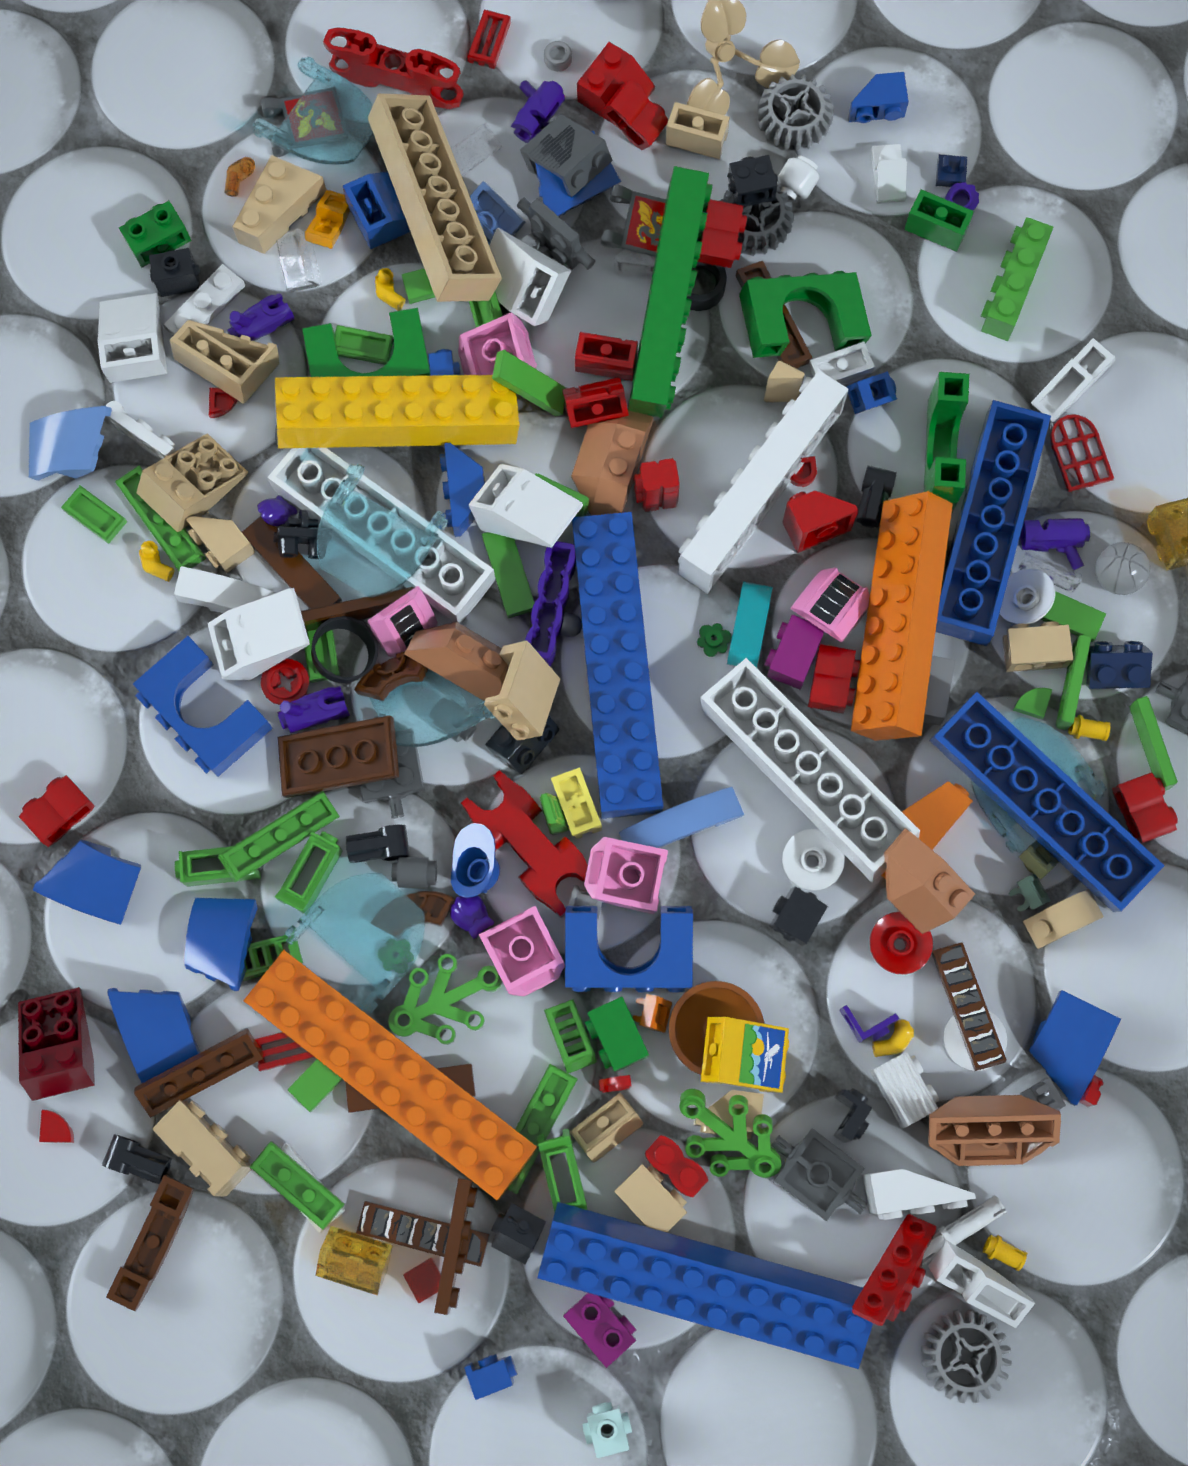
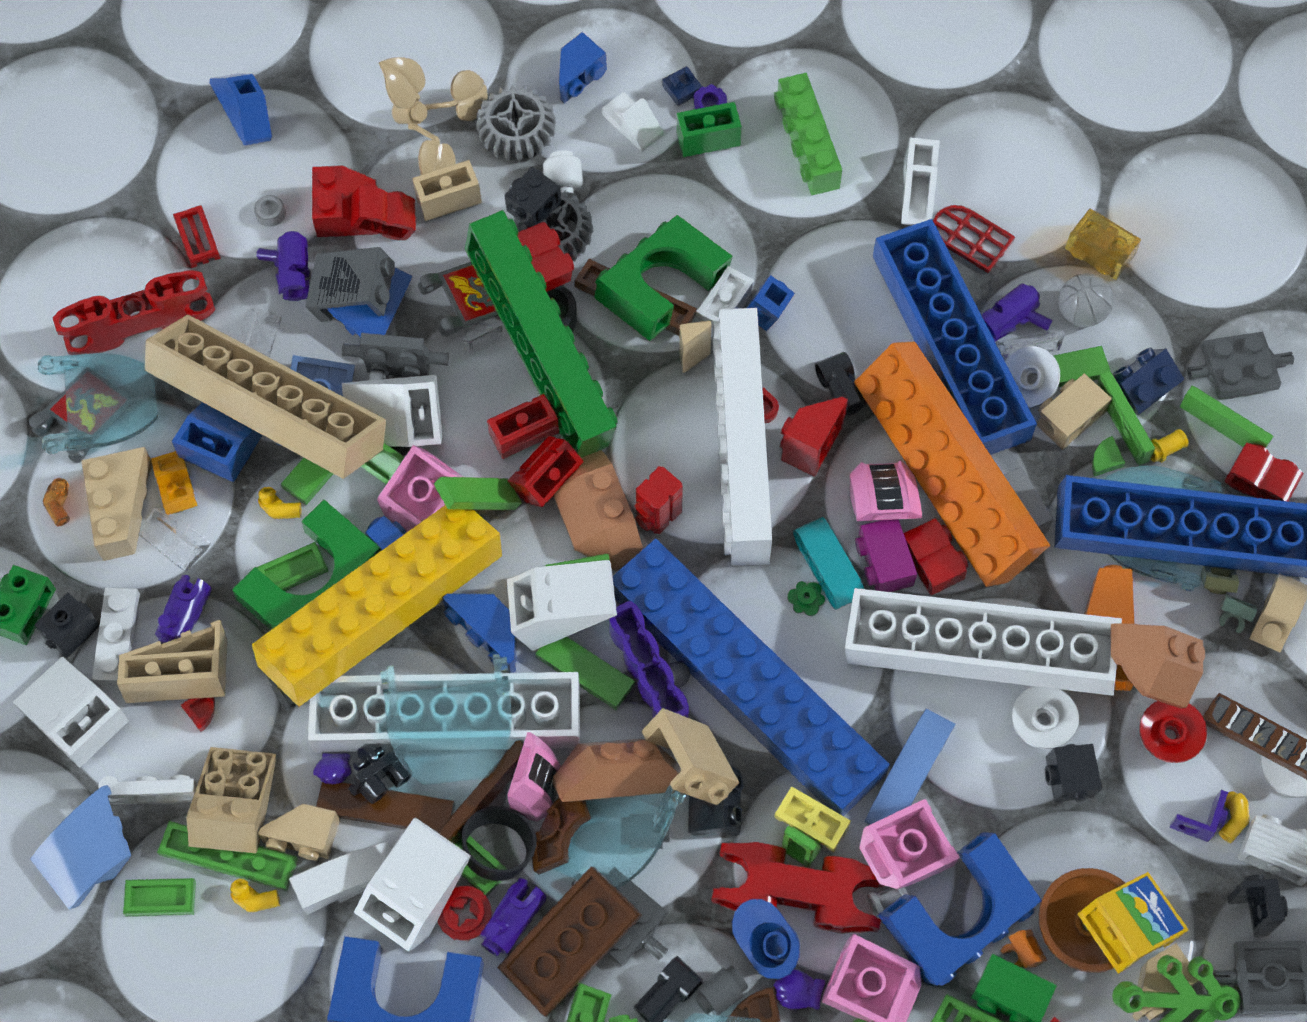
camera: 40 degrees left, 10 degrees down
green arch [924,372,970,513] -> none

